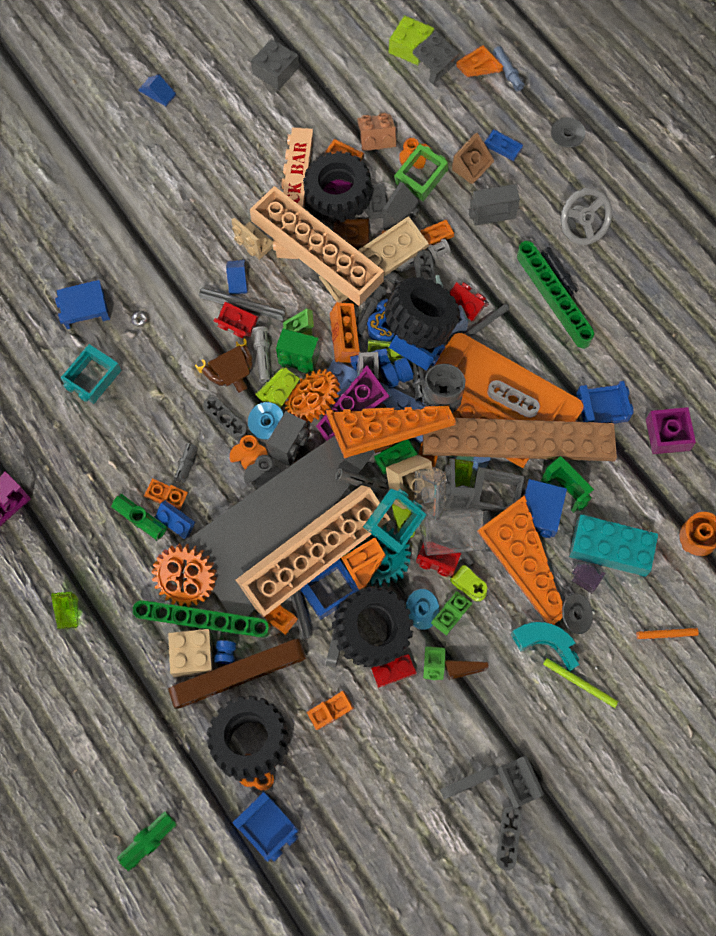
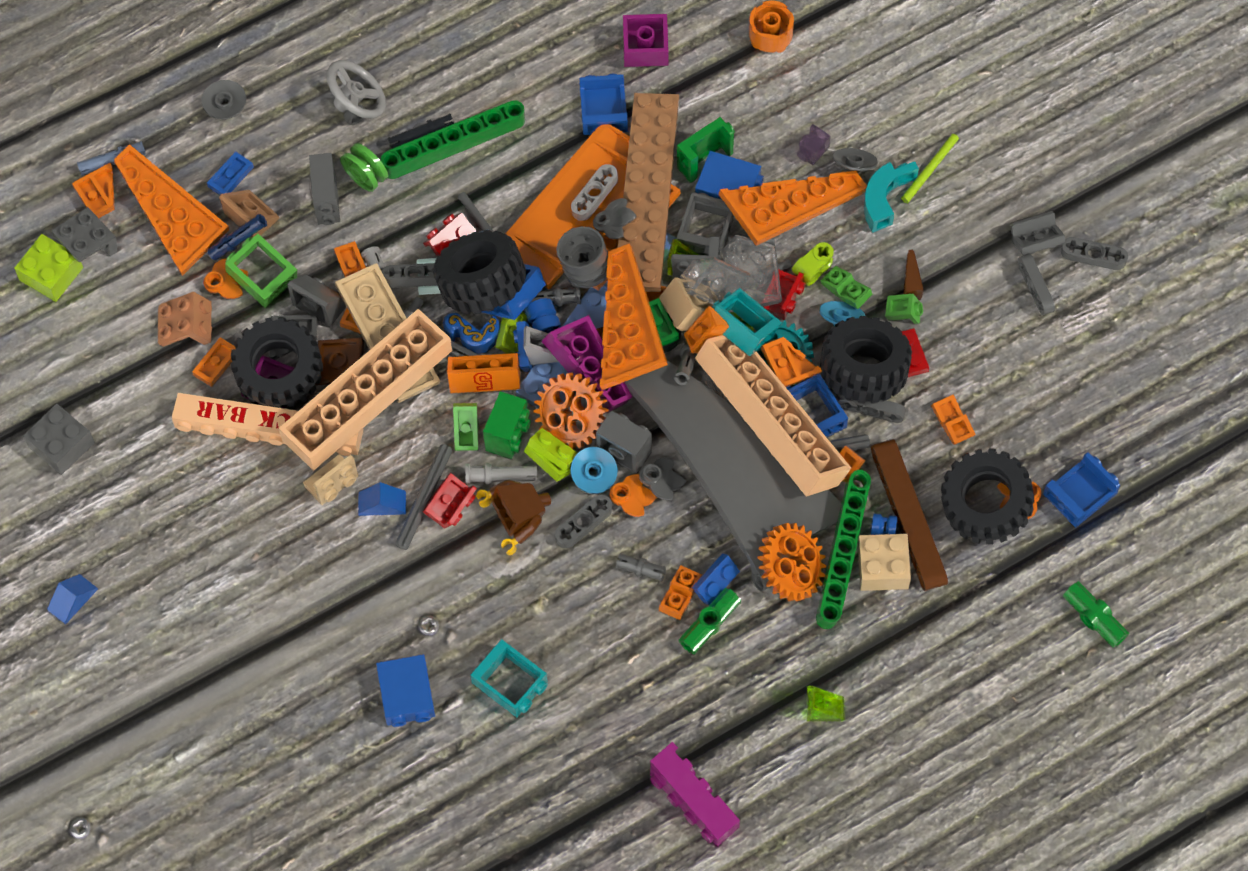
camera: 85 degrees left, 5 degrees down
teal brick [569,514,658,577] -> none
orange bar [636,628,699,640] -> none
none -> orange wing [114,144,229,276]
none -> dark blue pin [207,214,267,261]
none -> bright green wheel [340,143,388,192]
none -> dark grey plate [593,198,637,239]
none -> orange slope [684,306,729,354]

